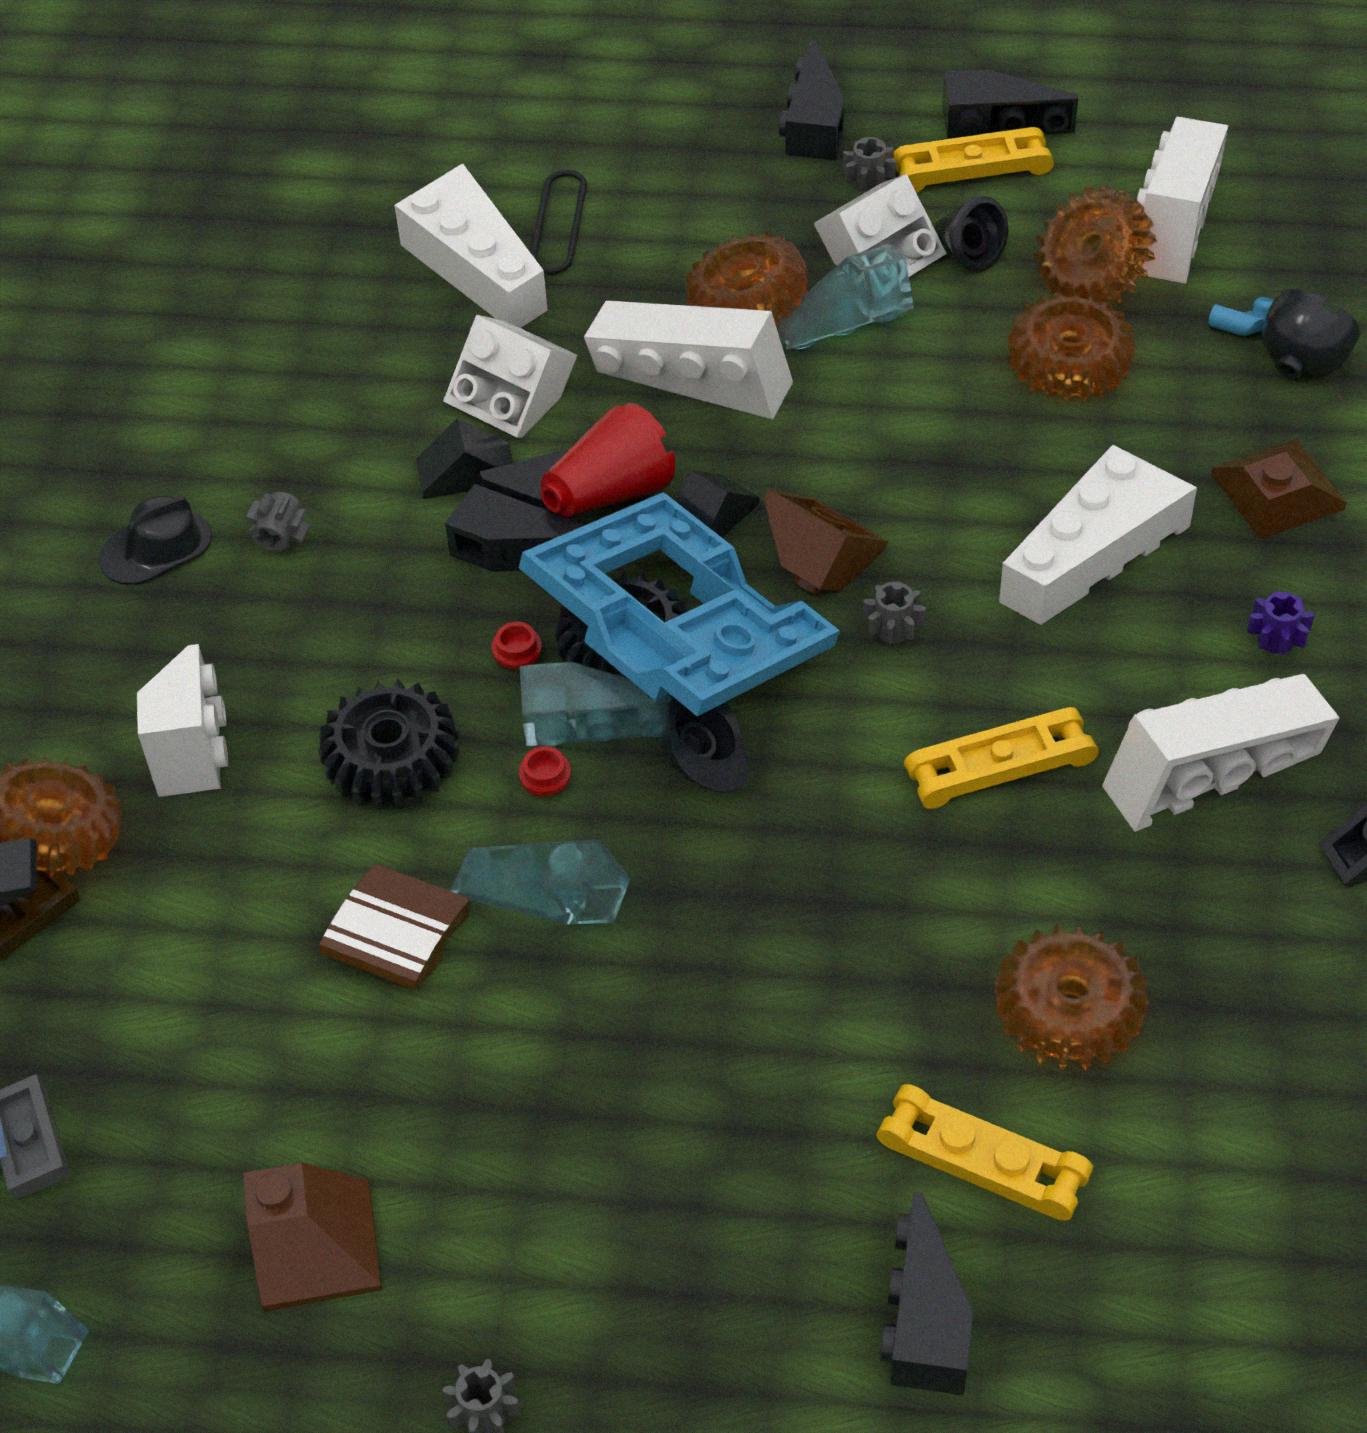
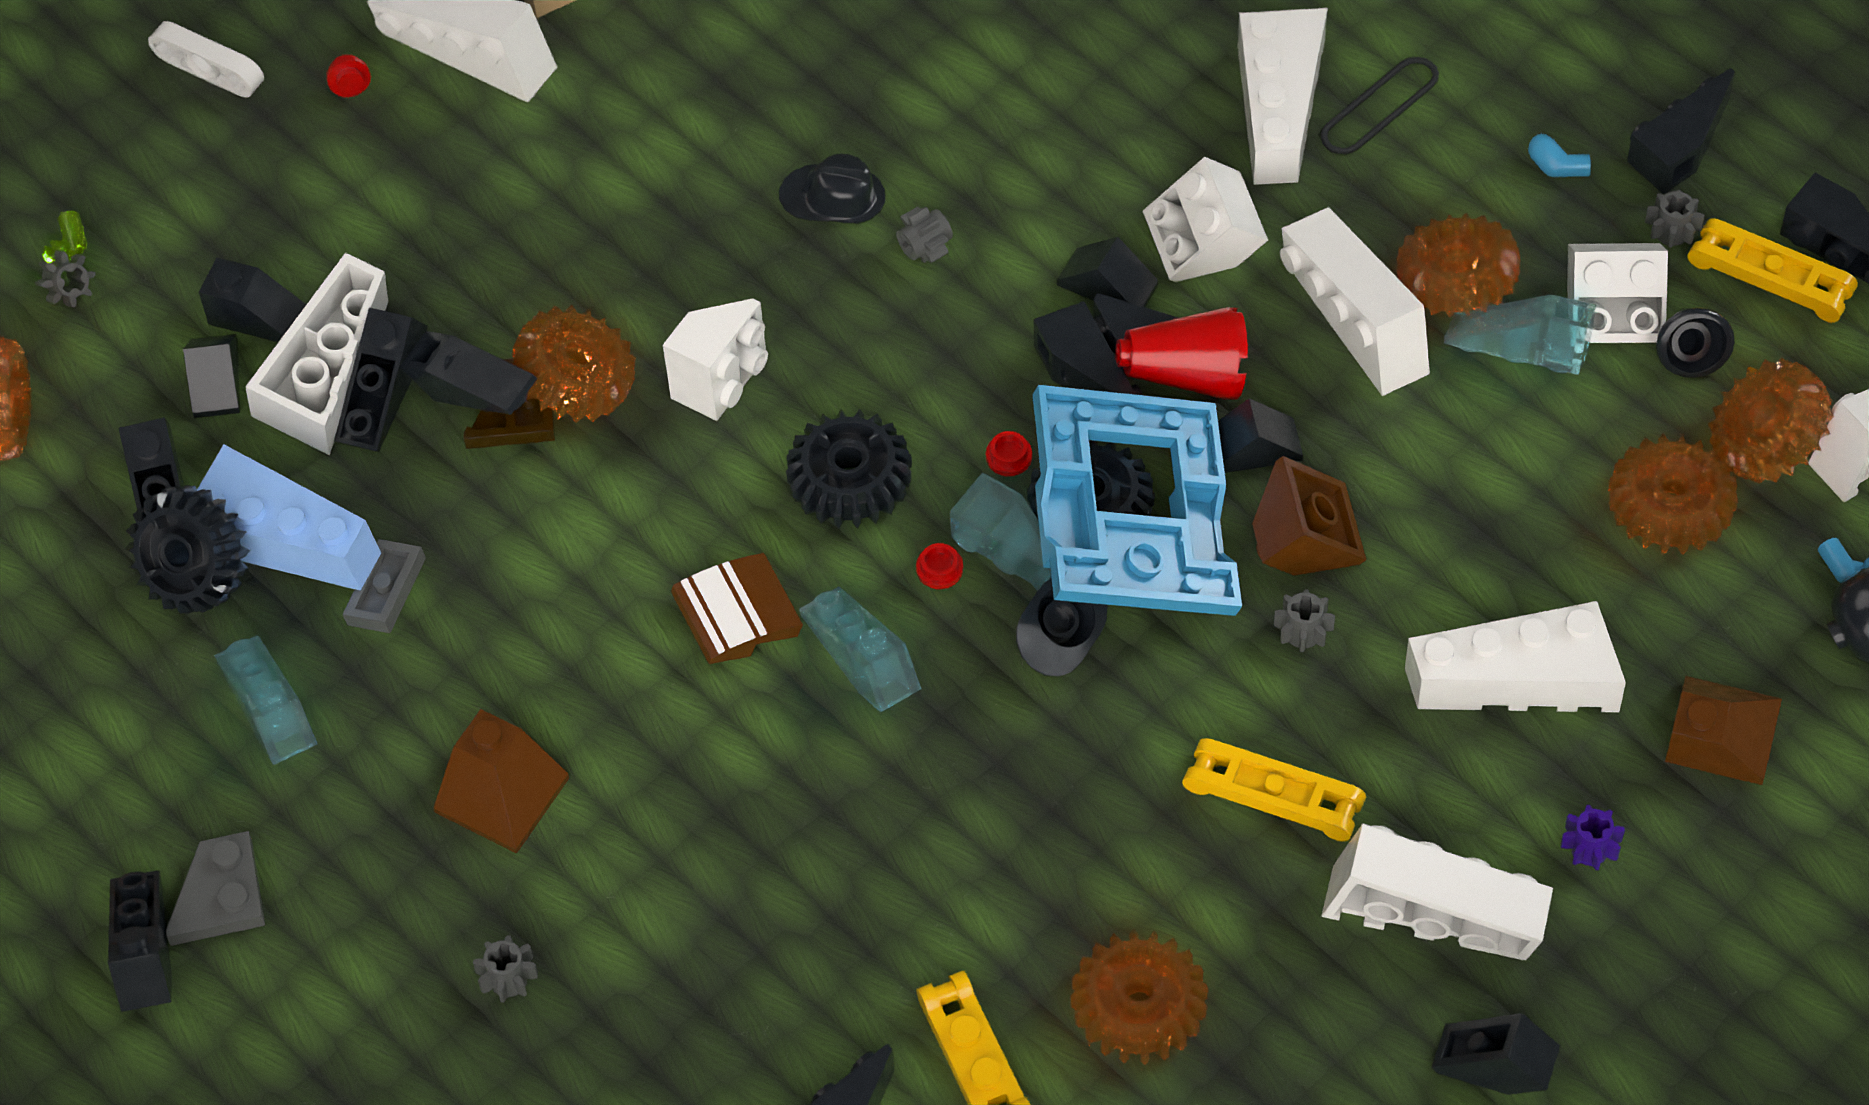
camera: 40 degrees right, 5 degrees up
none -> dark azure arm [1528,134,1591,177]

